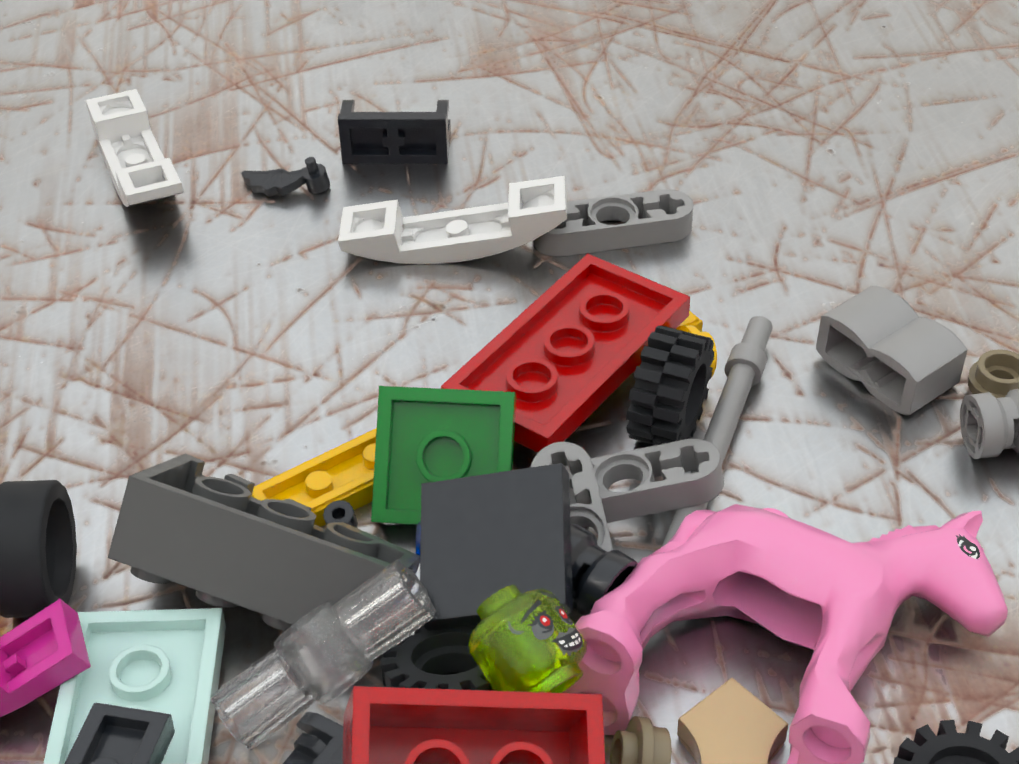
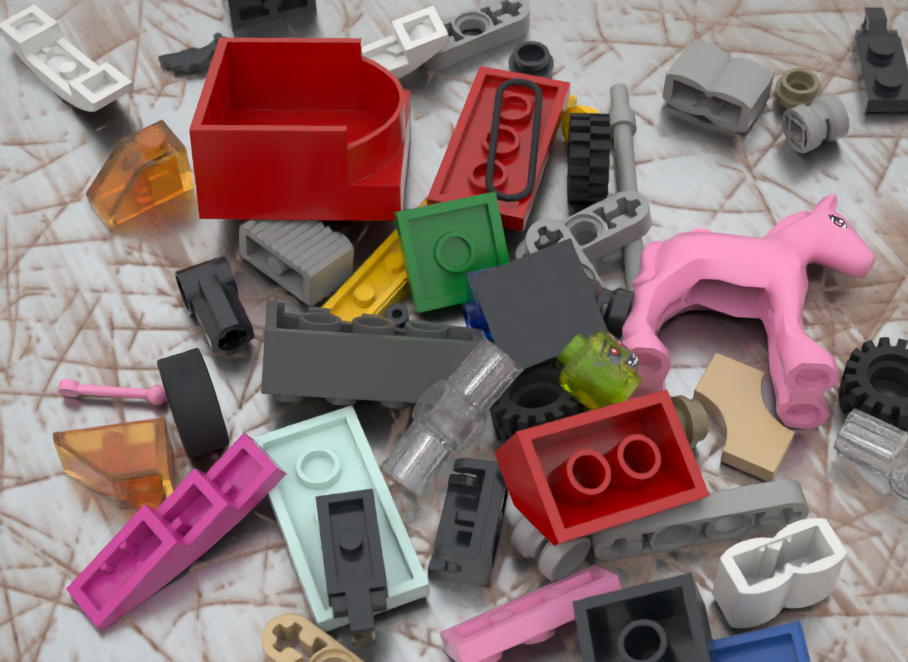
camera: 20 degrees left, 10 degrees up
none -> clear orange slope [85,119,194,229]
none -> black piece [175,255,255,356]
none -> red piece [189,38,411,221]
none -> light grey brick [239,220,354,307]
none -> black piece [485,78,543,202]
none -> black plate [509,41,554,78]

